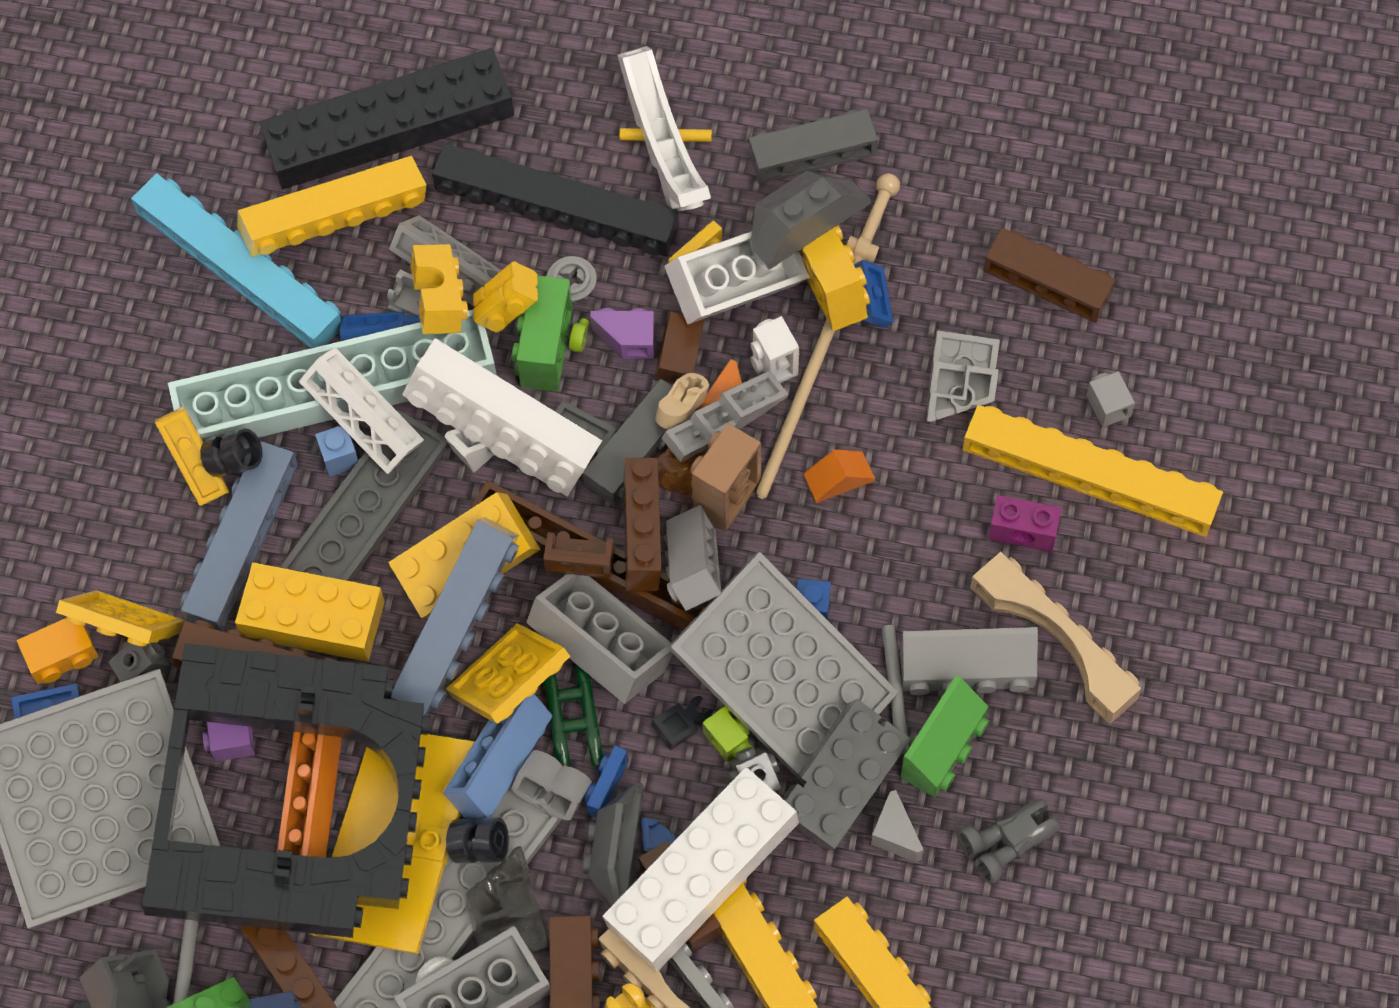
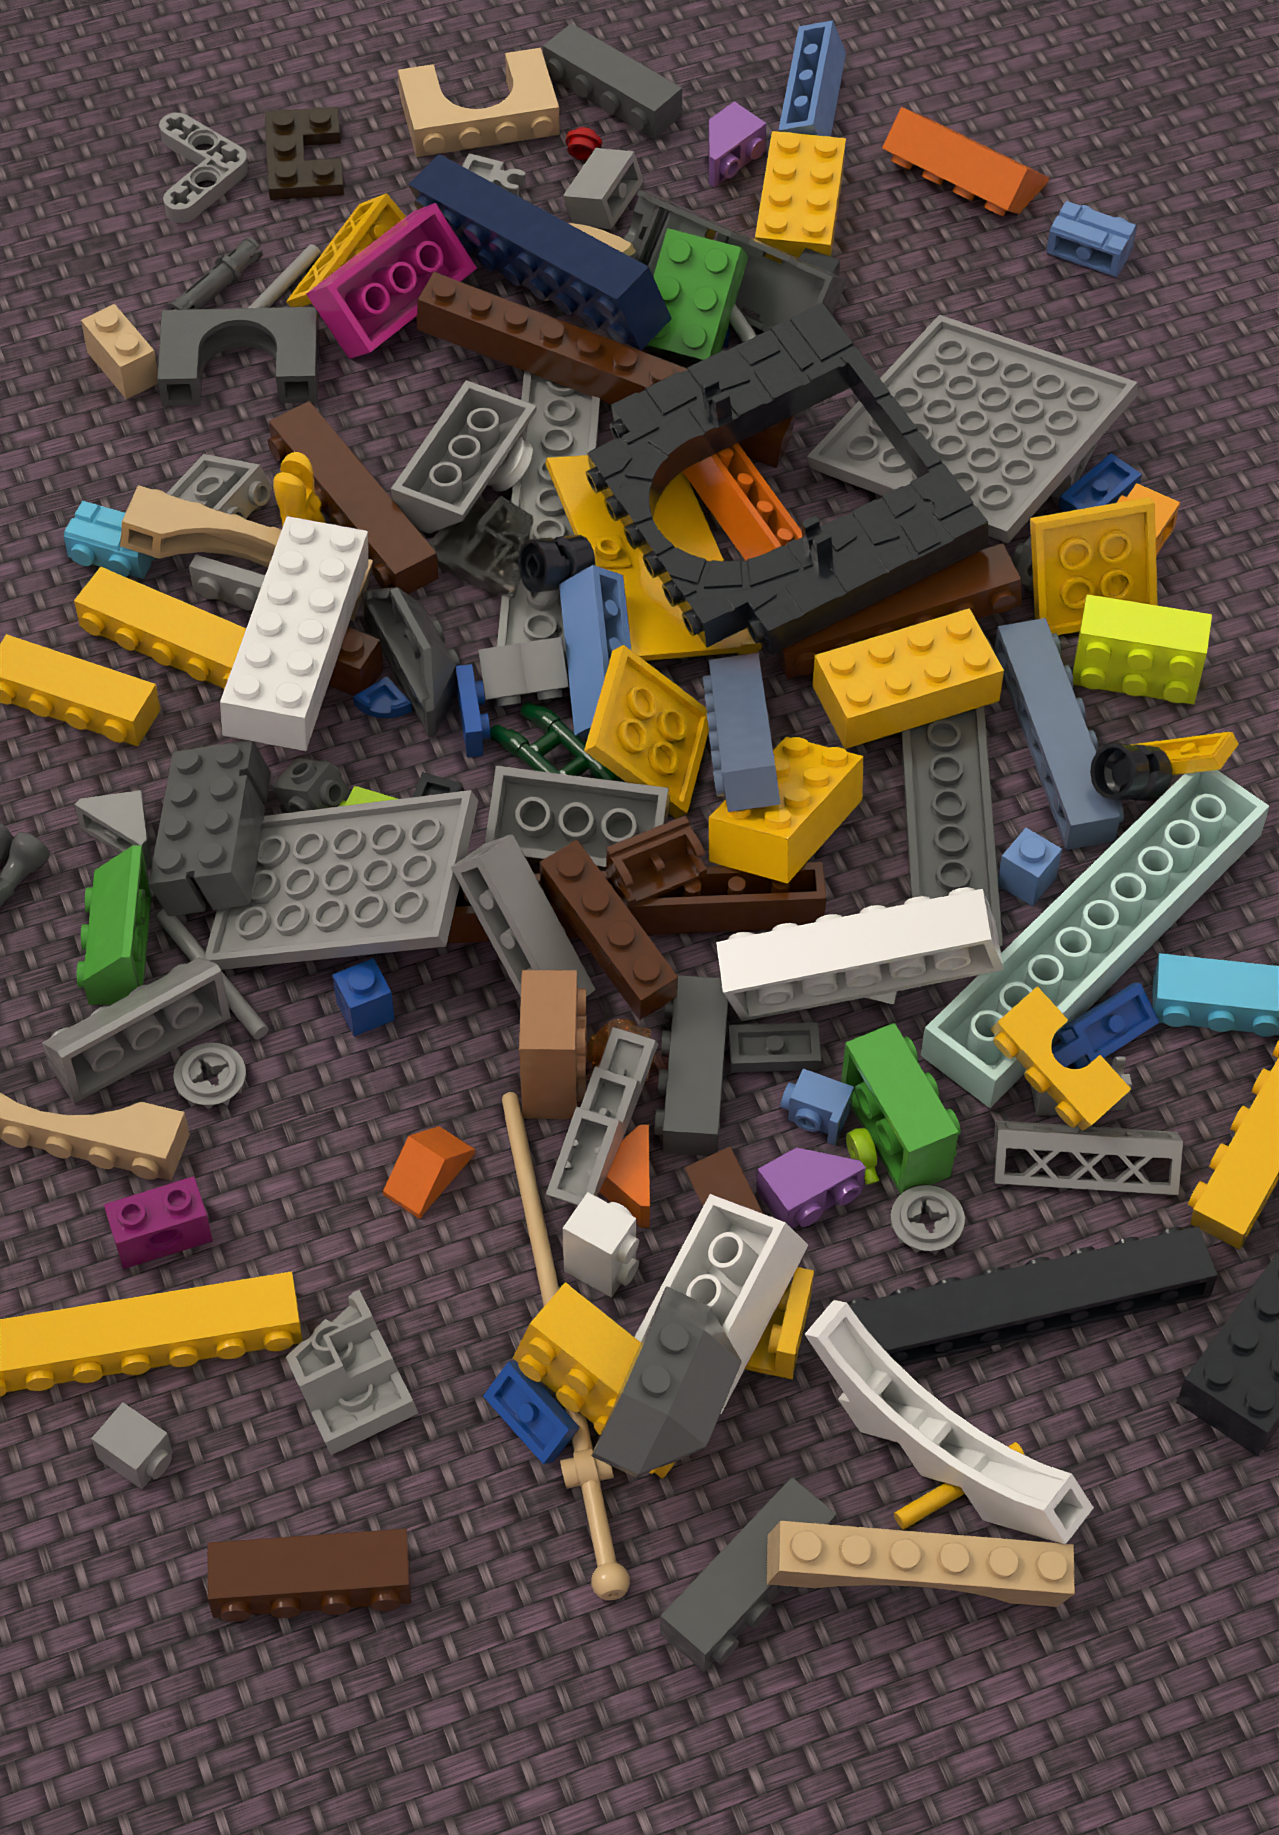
camera: 145 degrees right, 10 degrees down
white fence [298,347,424,474] -> none
yellow brick [473,261,538,333] -> none
tan piece [655,373,709,429] -> none
none -> light grey gear [173,1043,247,1111]
none -> tan arch [767,1521,1075,1607]
none -> medium blue brick [780,1069,854,1145]
none -> neon yellow brick [1072,594,1212,705]

